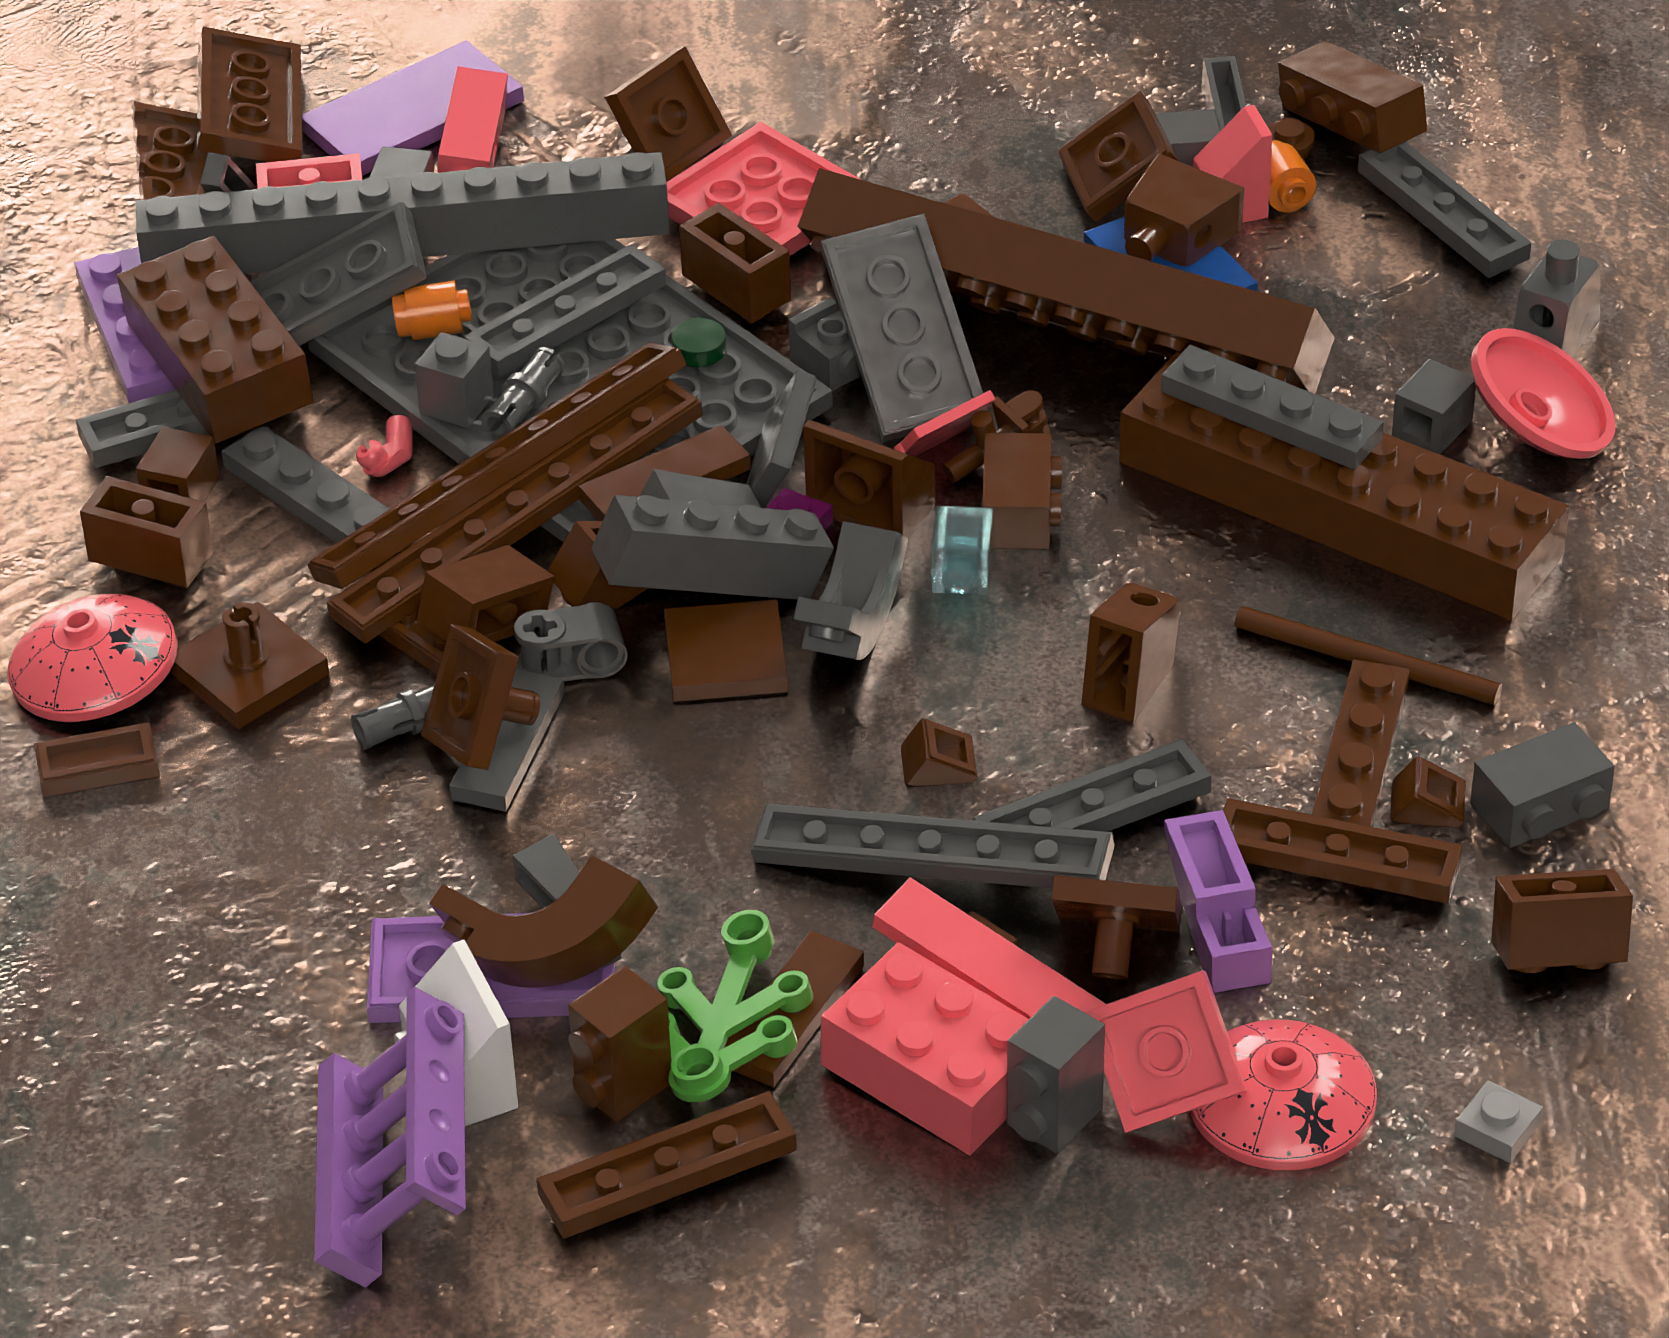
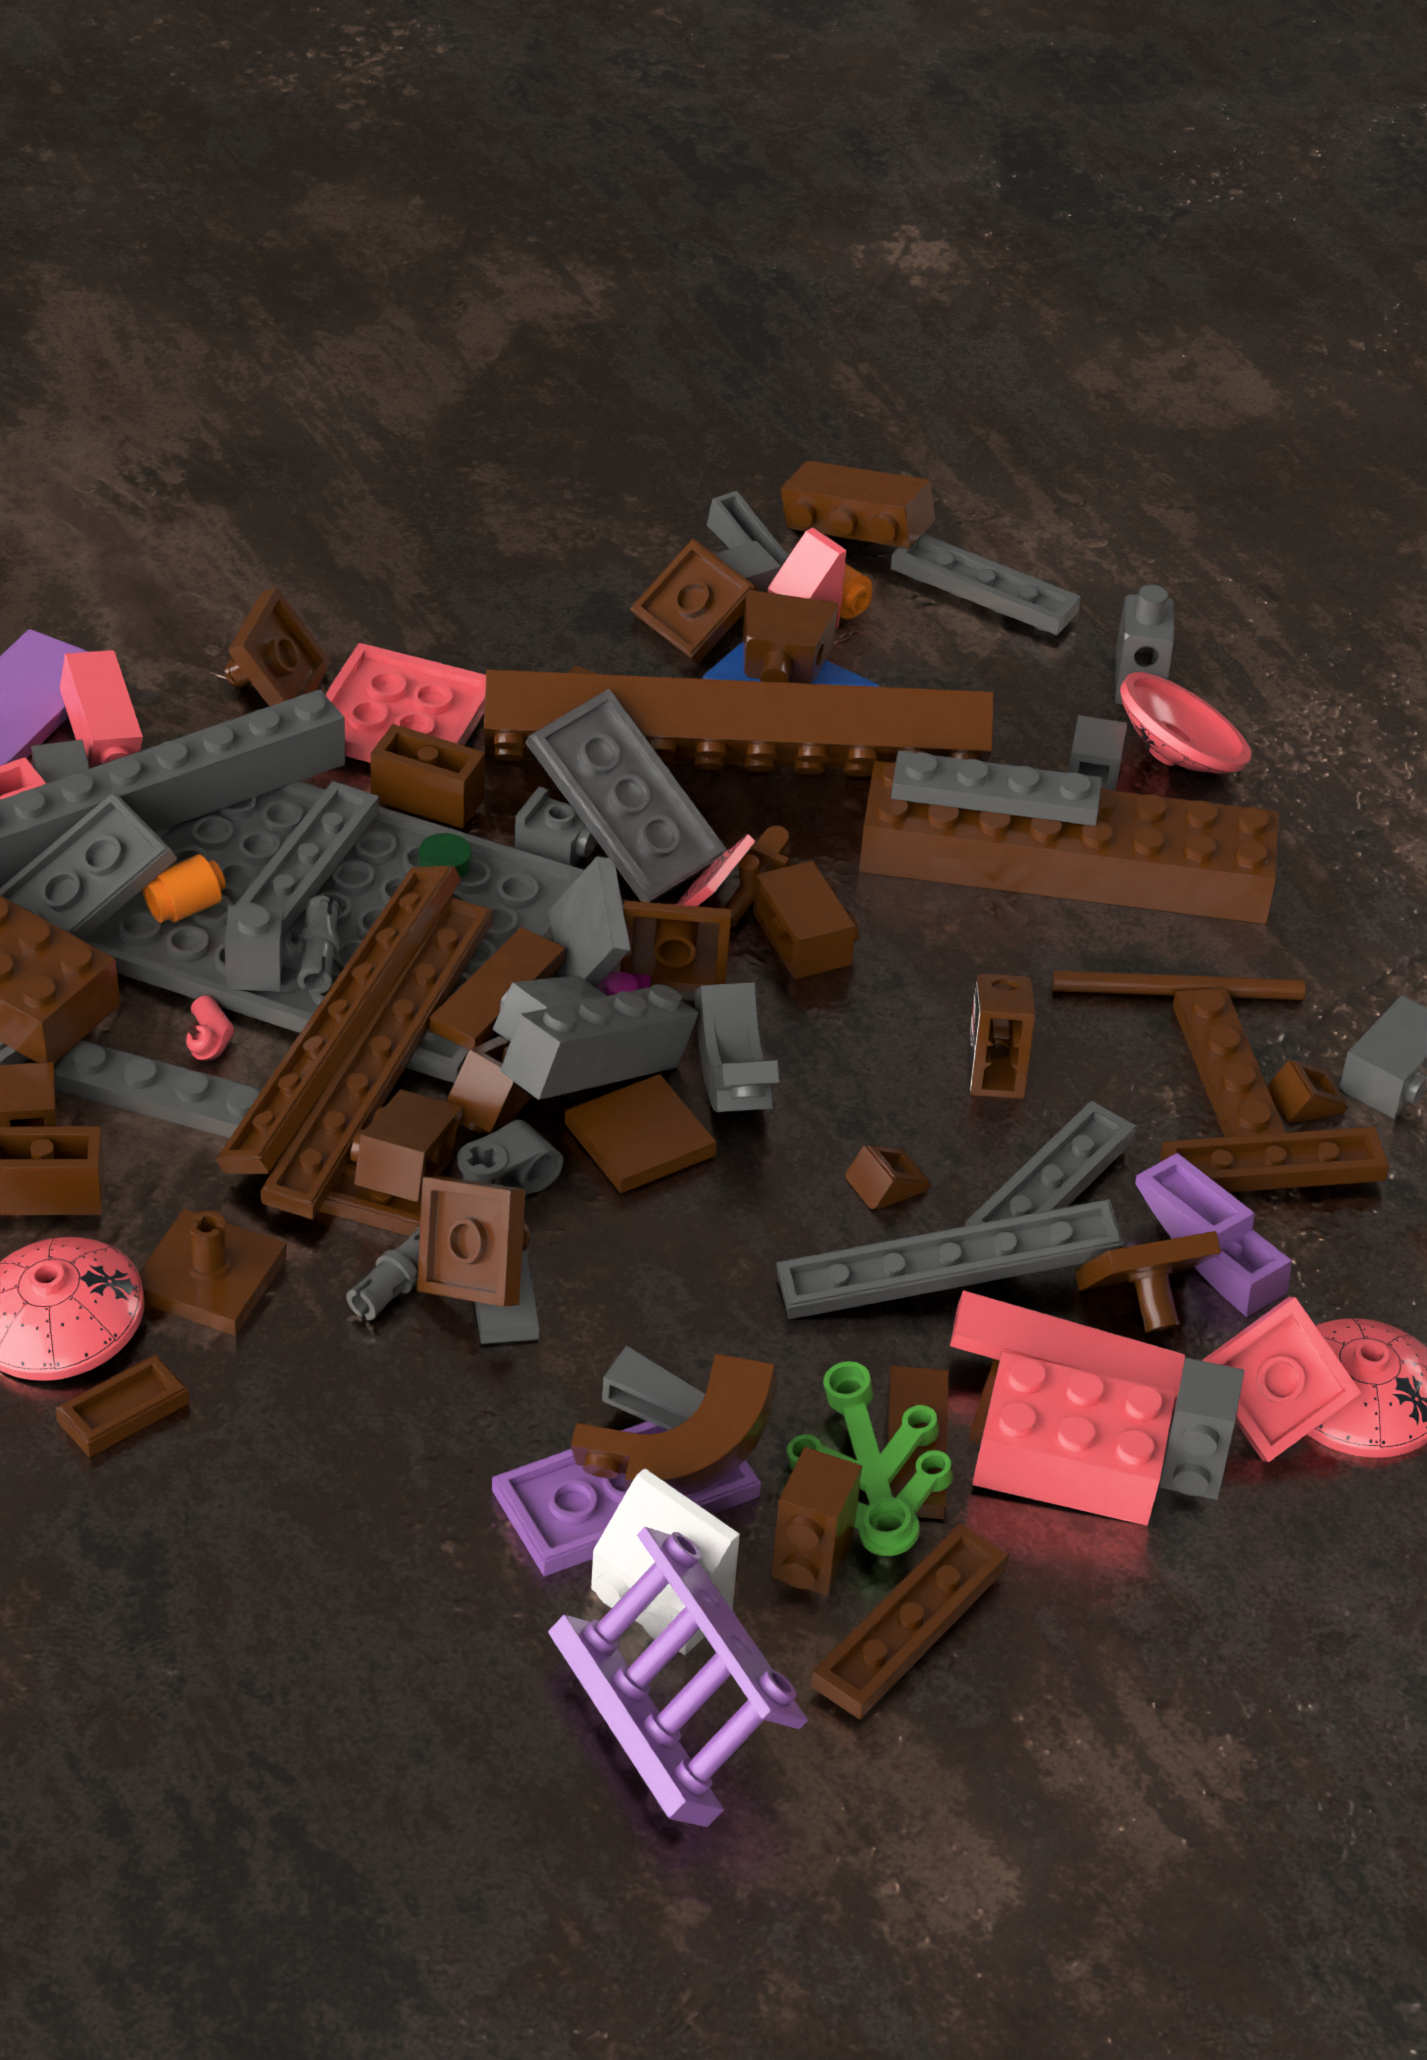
camera: 30 degrees left, 0 degrees up
clear light blue brick [931,506,993,596] -> none

